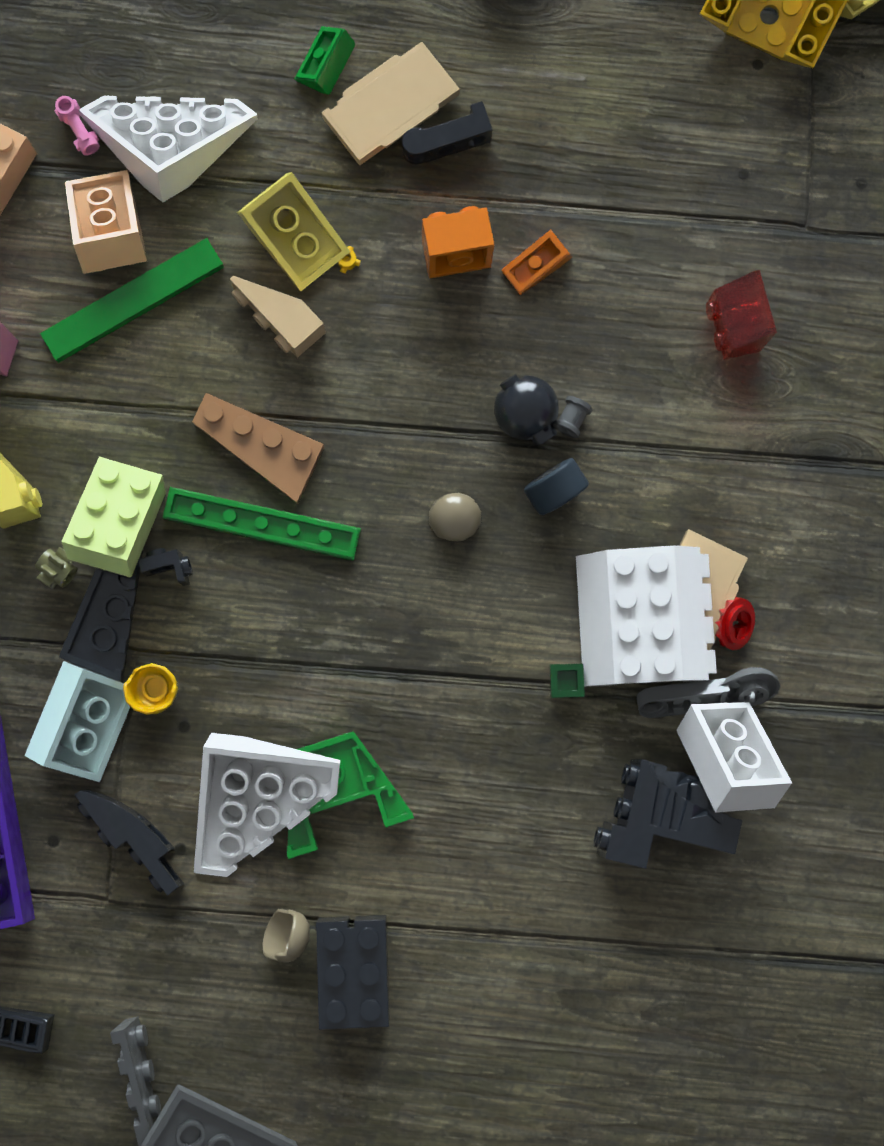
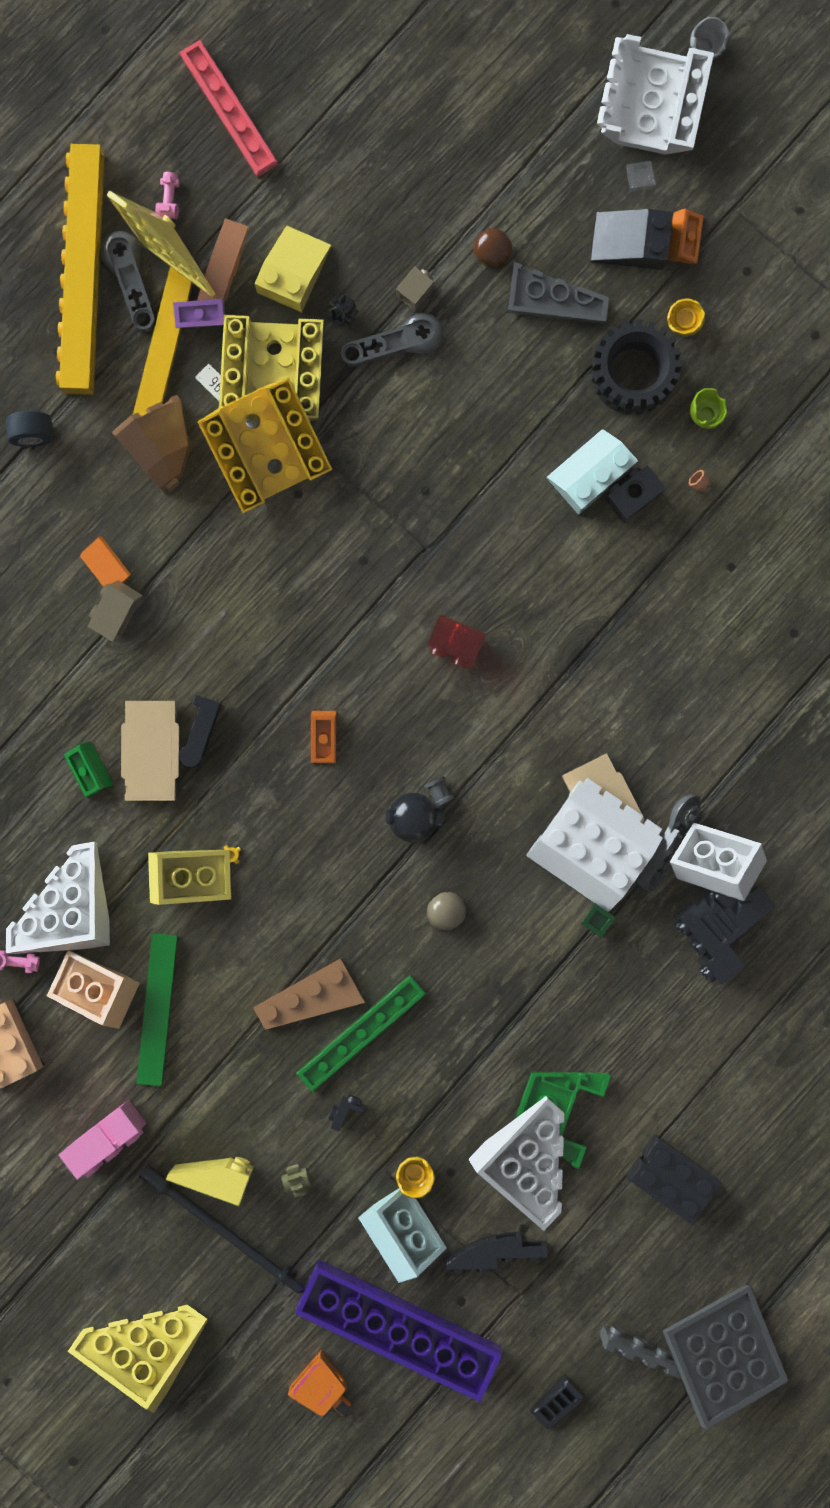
camera: 45 degrees left, 5 degrees up
black wing [59,548,144,682] -> none
yellowish green brick [62,457,166,577] -> none
tan slope [230,276,326,358] -> none
dark tan hair [262,909,310,963] -> none
orange brick [422,206,494,279] -> none
black wheel [524,458,589,515] -> none
red gear [715,597,755,650] -> none

